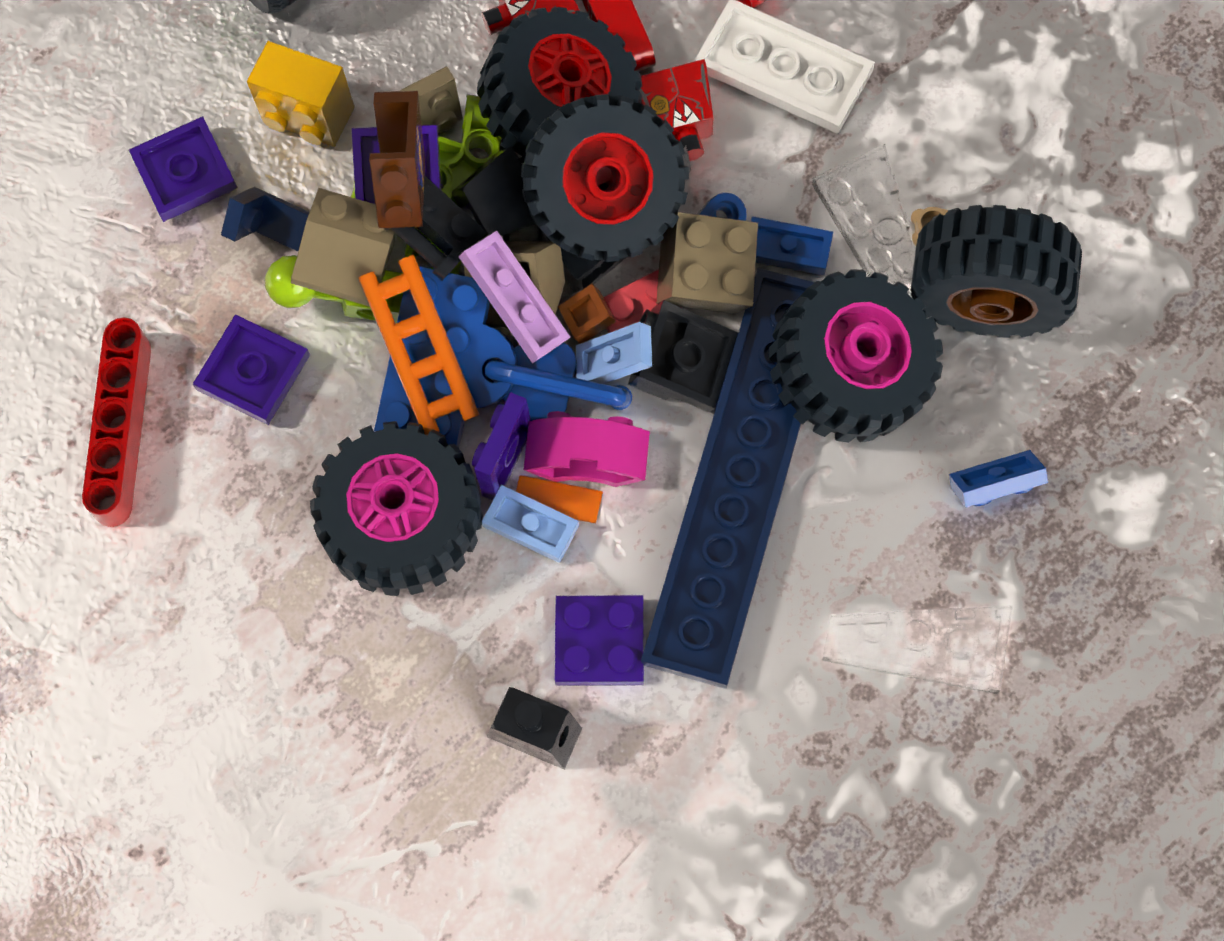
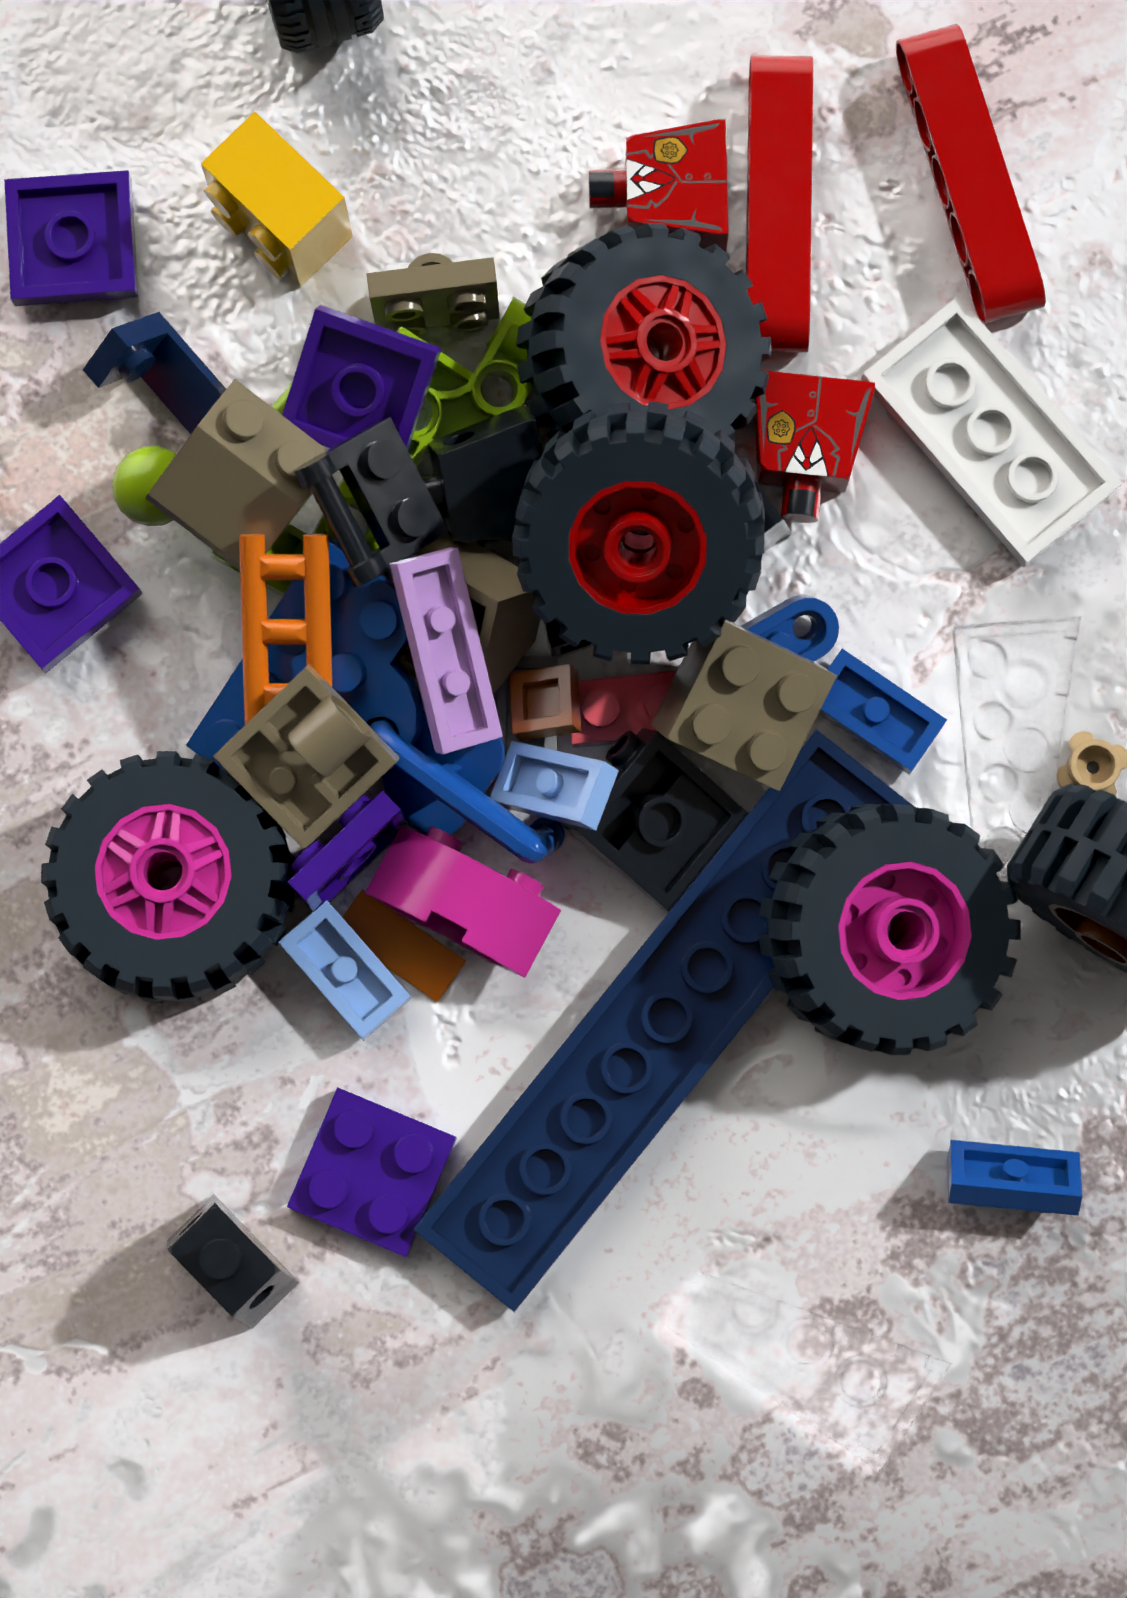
camera: 20 degrees right, 10 degrees up
reddish brown panel [369,91,425,228] -> none
none -> dark tan plate [213,664,400,850]

